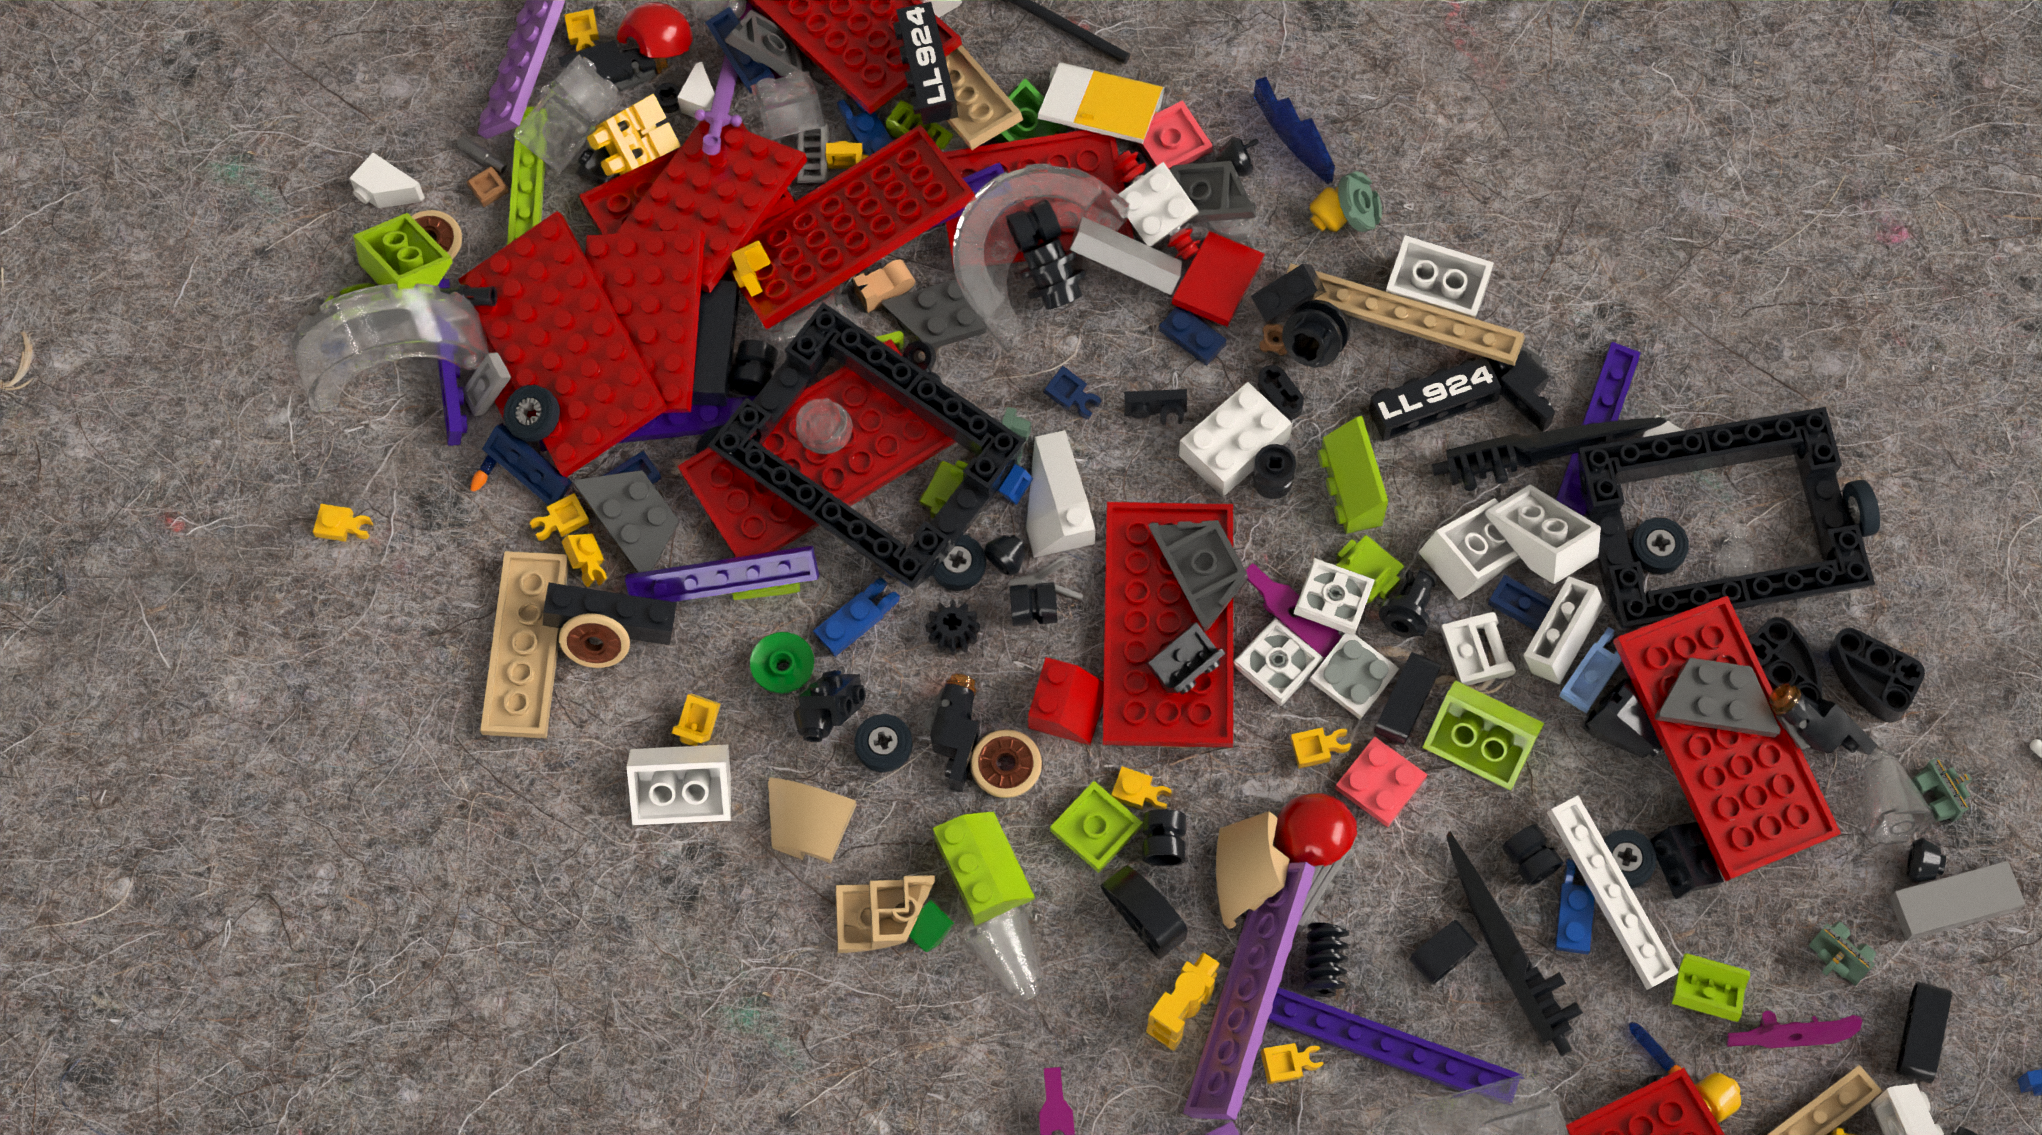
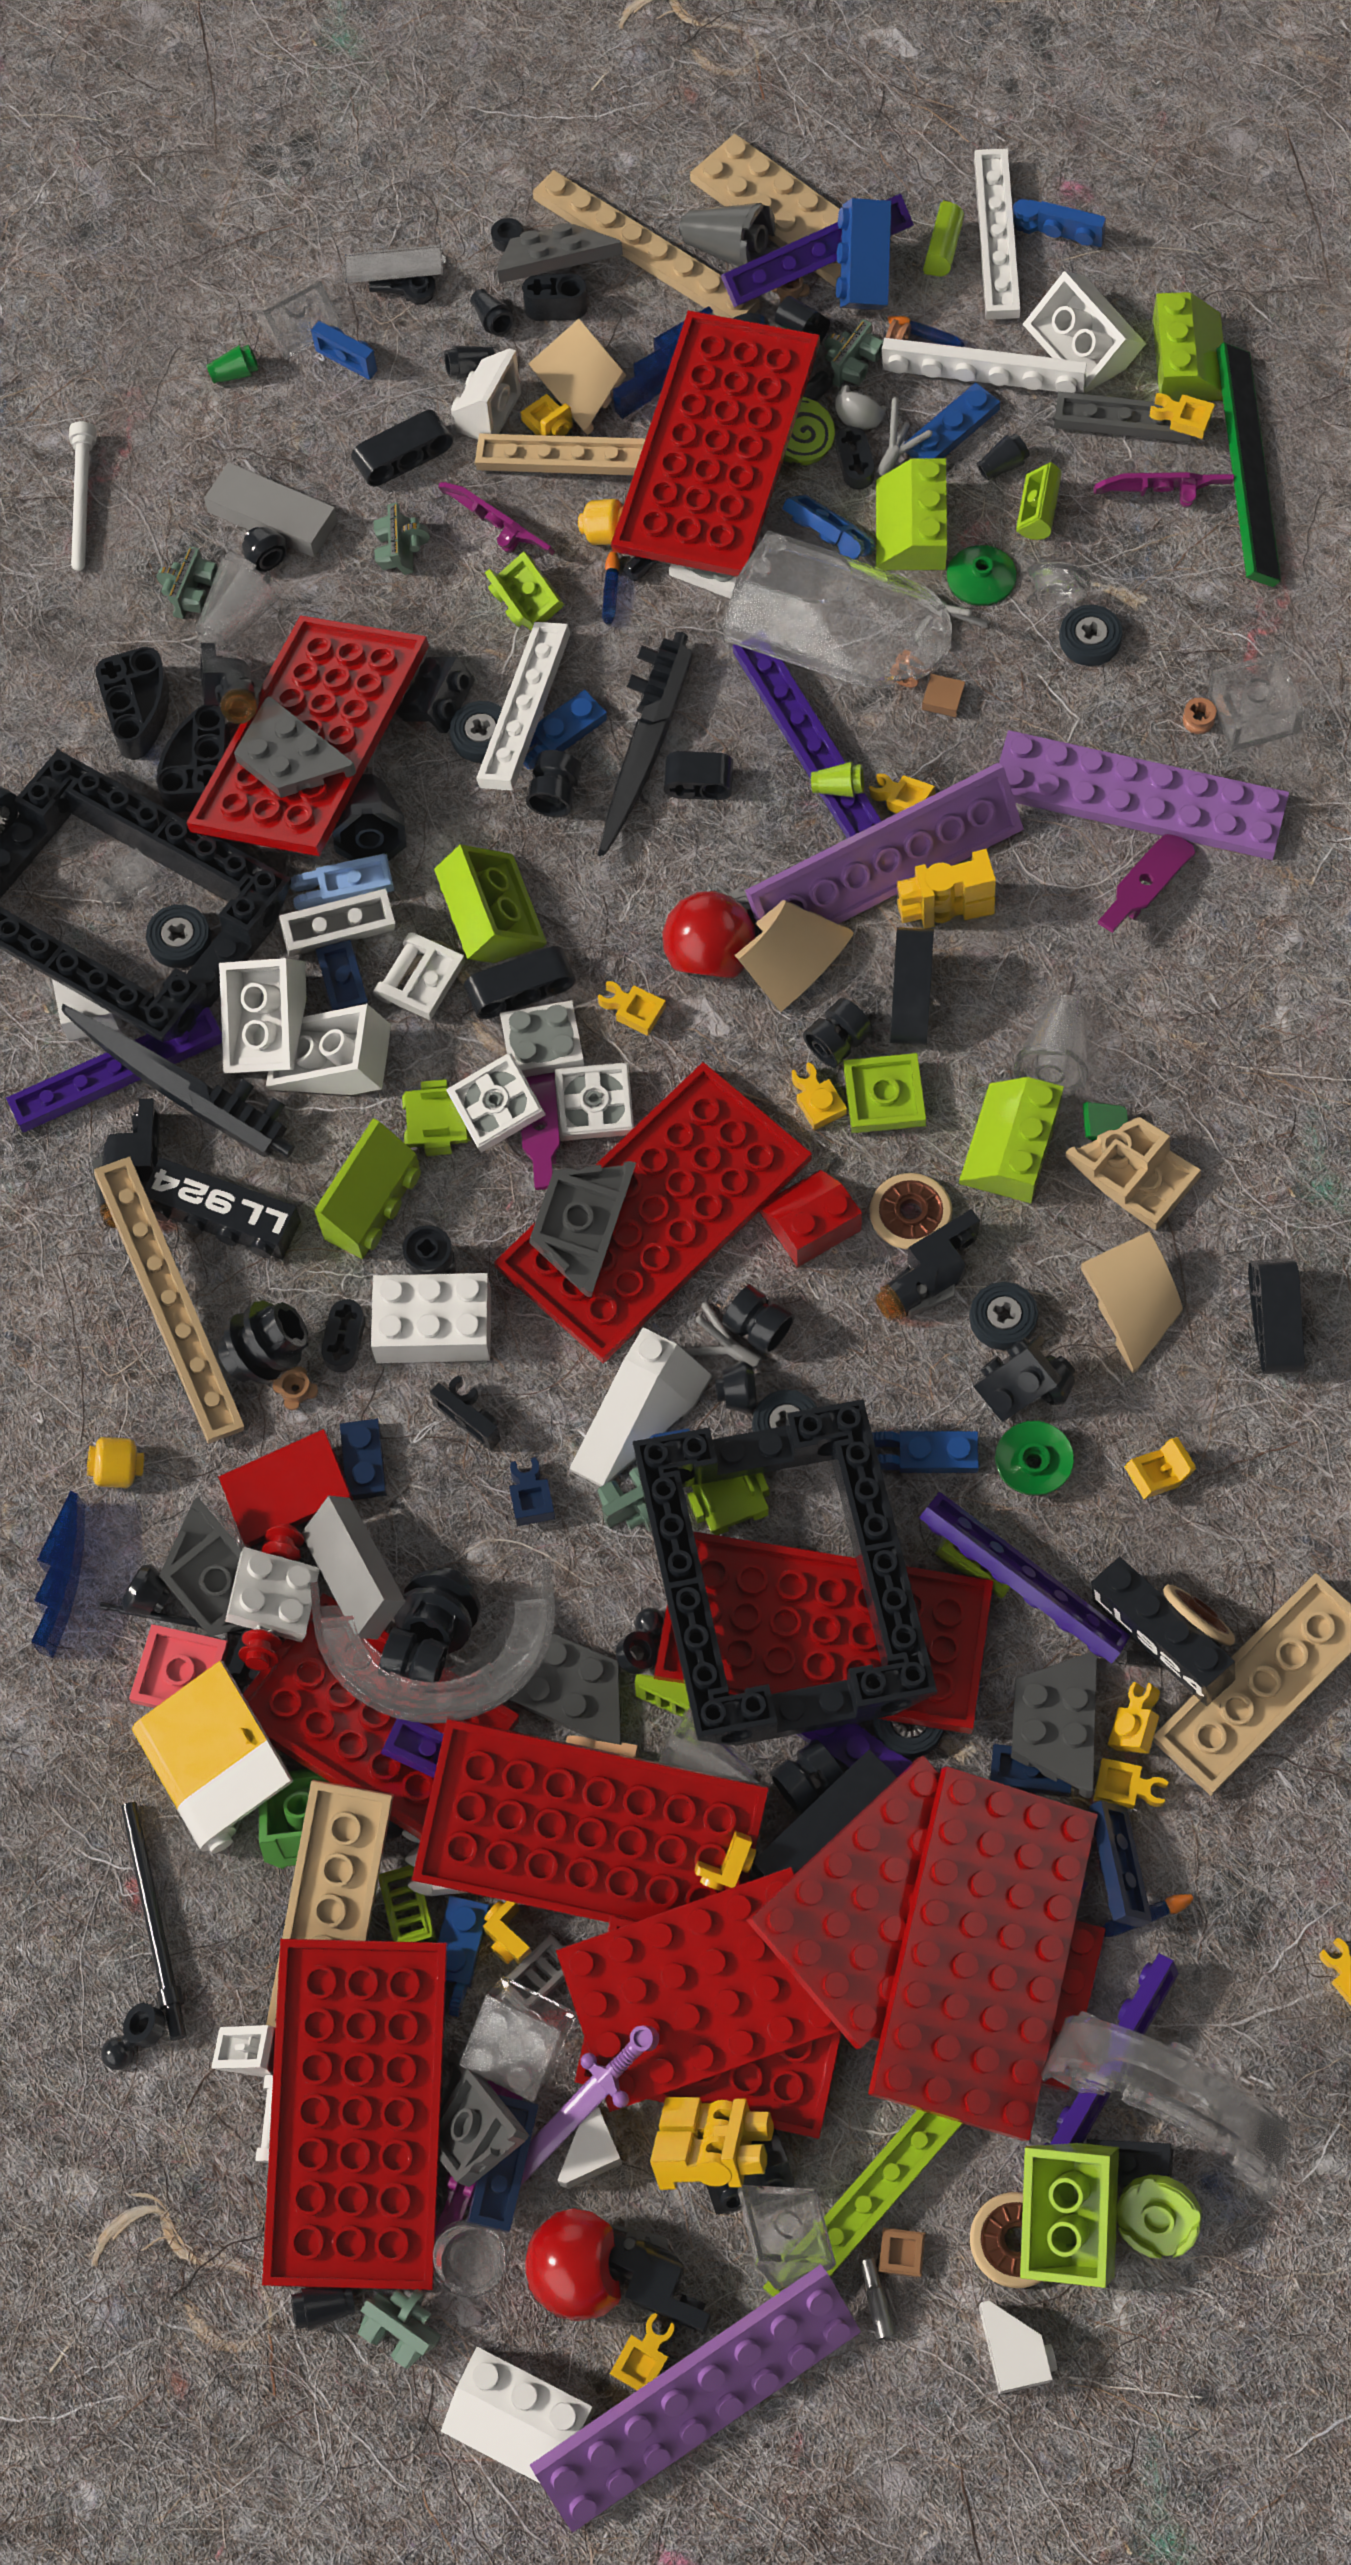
camera: 135 degrees left, 0 degrees up
black pin [432,285,497,309] -> none
light grey plate [463,353,511,416] -> none
black bush [503,385,560,442] -> none
clear brick [540,55,622,133] -> none
white slope [627,745,731,825] -> none
black bush [654,83,680,114] -> none
clear piece [795,398,853,454] -> none
black brick [893,2,959,125] -> none
black gear [925,599,980,656] -> none
black bracket [1145,622,1225,694] -> none
black brick [1251,264,1327,323] -> none
black piece [1303,922,1350,997] -> none
coral plate [1335,736,1428,827] -> none
sand green tile [1338,171,1382,232] -> none
black piece [1378,568,1437,638] -> none
white slope [1386,235,1494,319] -> none
none -> lime cone [811,761,864,798]
none -> black beam [1248,1258,1305,1375]

